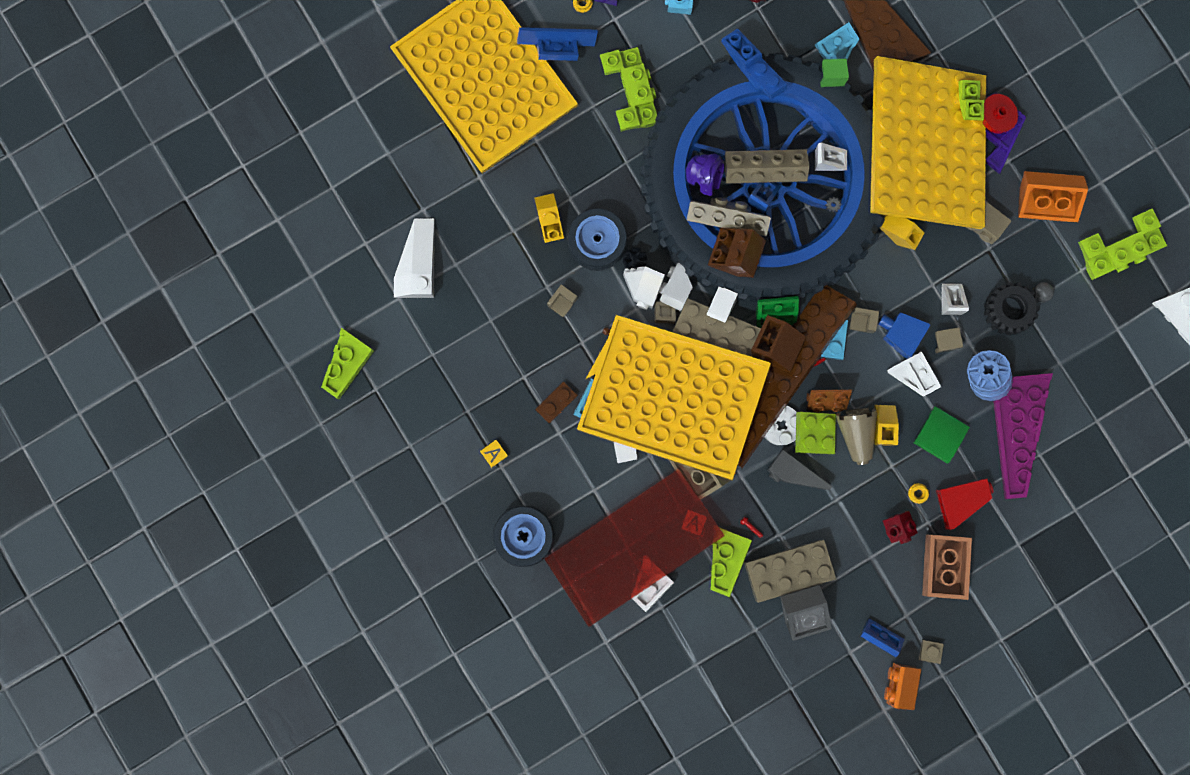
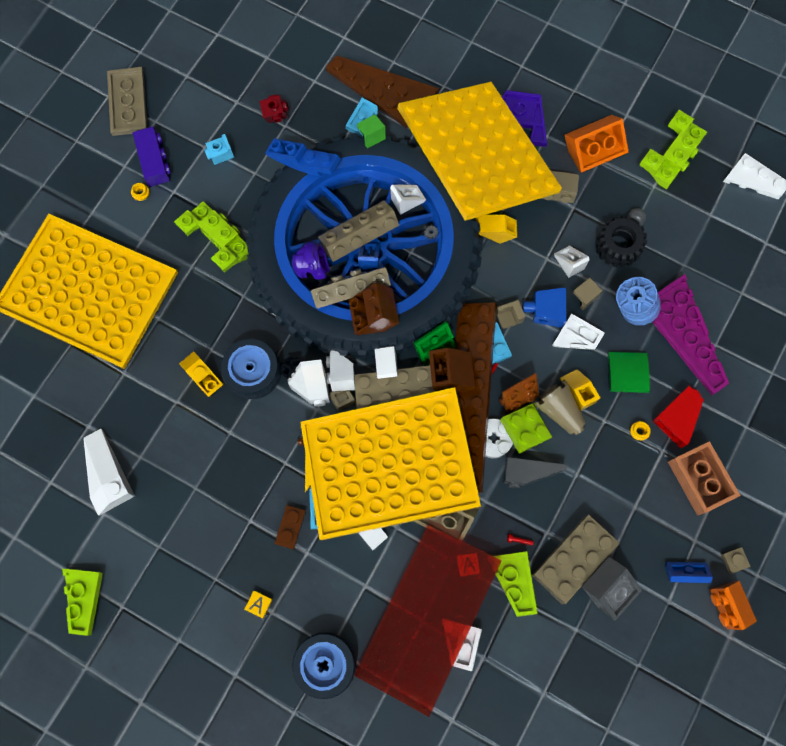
camera: 30 degrees left, 10 degrees down
blue bracket [517,27,598,61] -> none
dark tan panel [547,284,578,317] -> none
dark red brick [882,511,918,544] -> none
lime slope [959,80,984,121] -> none
red plate [982,94,1018,134] -> none

